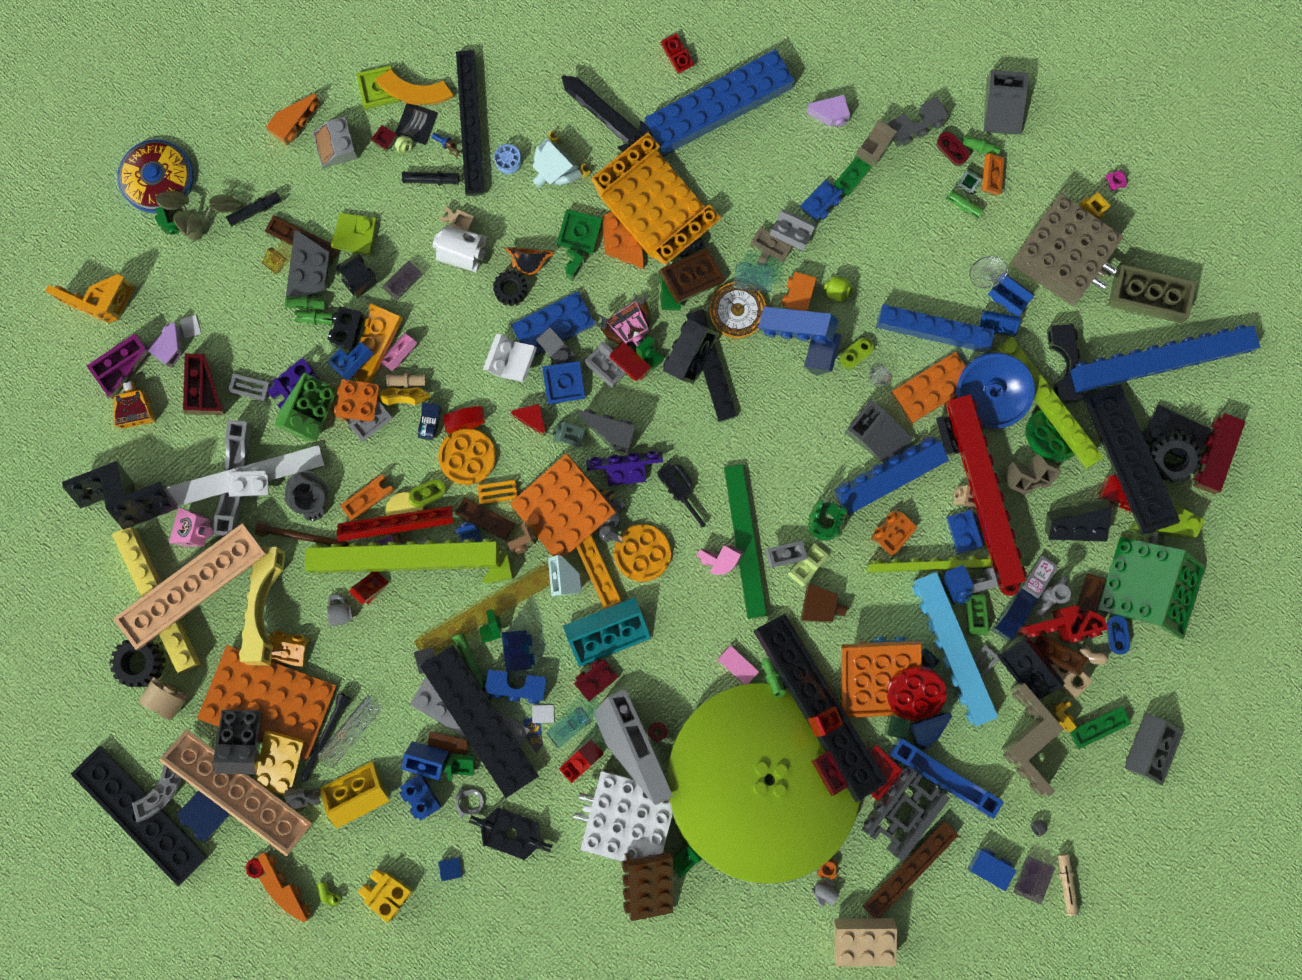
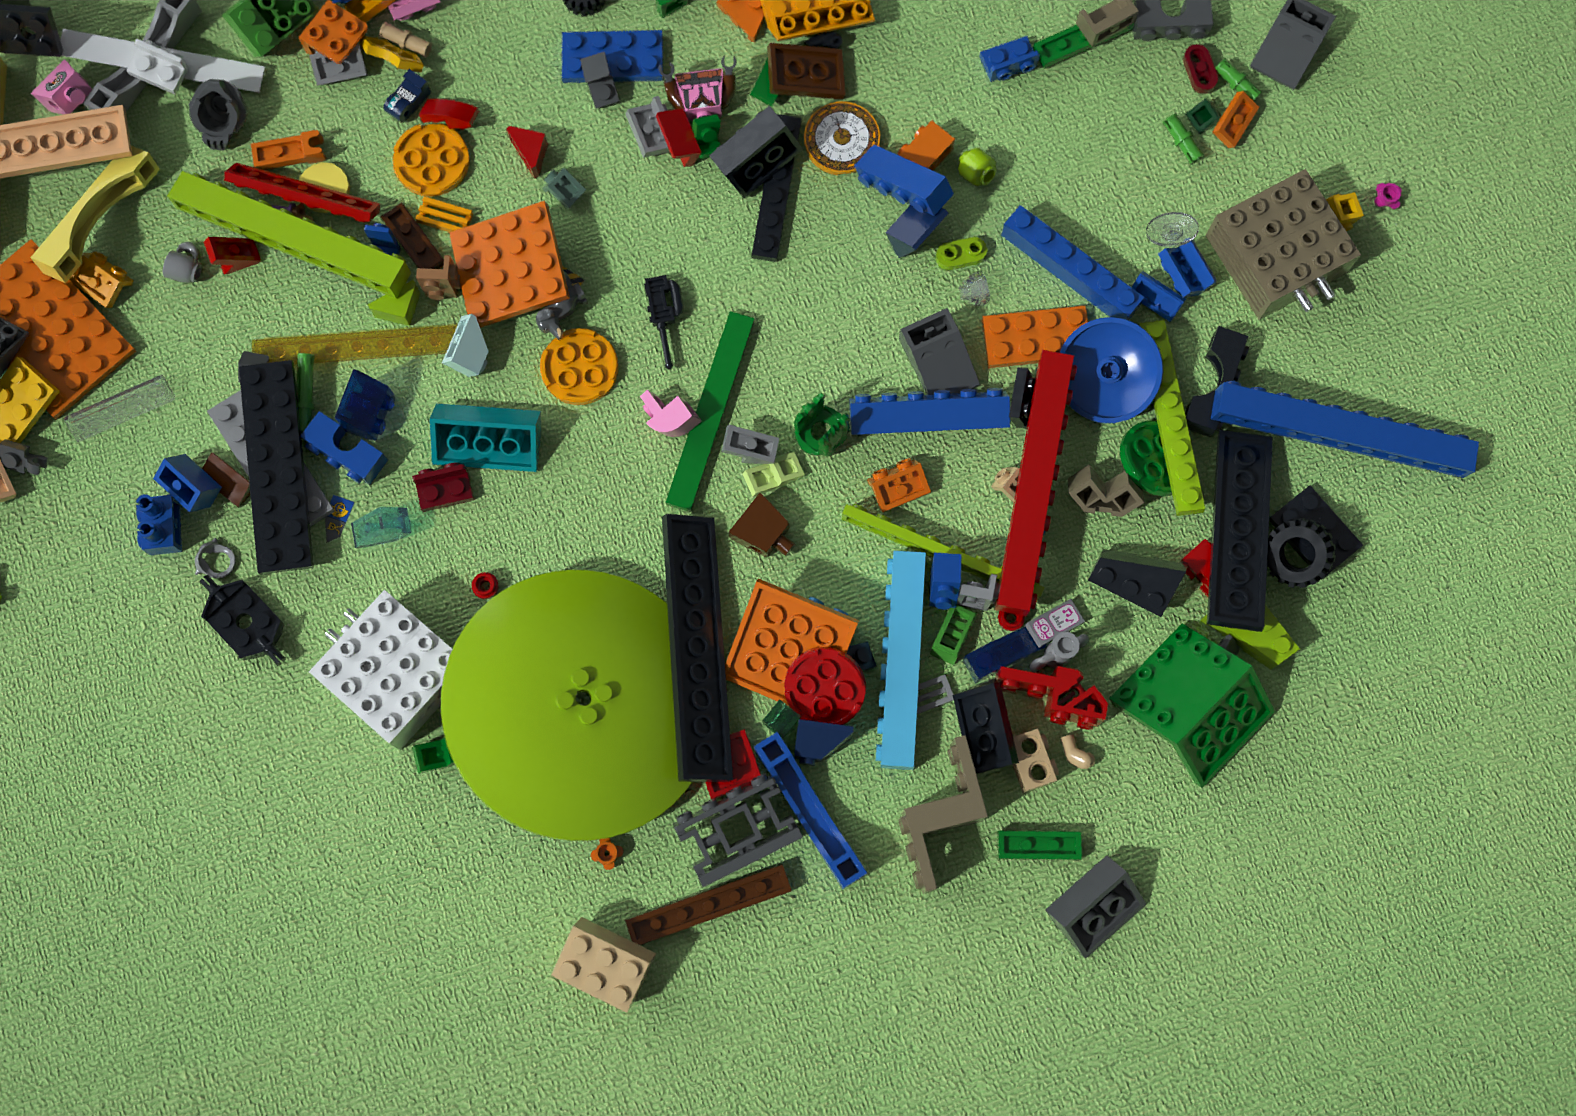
camera: 25 degrees right, 5 degrees down
reddish brown piece [255,520,348,547] -> none
black piece [301,693,353,781] -> none
yellow slope [320,761,390,828] -> none
yellow hips [358,868,415,923] -> none
lime plate [408,479,446,507] -> none
blue slope [438,857,462,881] -> none
green bracket [444,753,475,781] -> none
green bracket [479,609,502,643] -> none
white bracket [483,334,537,382] -> none
white sticker [532,705,554,723] -> none
blue plate [542,361,585,404] -> none
red slope [559,739,604,783] -> none
light orange tile [577,535,622,609] -> none
dark grey slope [579,409,636,454] -> none
dark purple bracket [586,450,663,486] -> none
light grey wedge [593,689,673,805] -> none
reddish brown bracket [622,852,673,921] -> none
bright pink tile [718,645,759,685] -> none
clear light blue bracket [733,262,774,292] -> none
dark tan plate [750,227,792,268] -> none
bright green pin [762,658,786,697] -> none
light grey bracket [769,210,815,251] -> none
red slope [808,706,843,737] -> none
dark red plate [812,751,848,796] -> none
light grey piece [812,880,840,908] -> none
blue bracket [946,510,984,554] -> none
blue brick [967,848,1017,891] -> none
plate [1013,856,1055,905] -> none
dark grey hinge [1030,819,1048,837] -> none
reddish brown tile [1034,635,1090,676] -> none
yellow bracket [1051,701,1077,732] -> none
tan pin [1057,853,1079,916] -> none
reddish brown tile [1077,573,1106,613] -> none
blue plate [1106,616,1130,655] -> none
olive brick [1108,265,1197,324] -> none
dark red brick [1193,413,1246,494] -> none

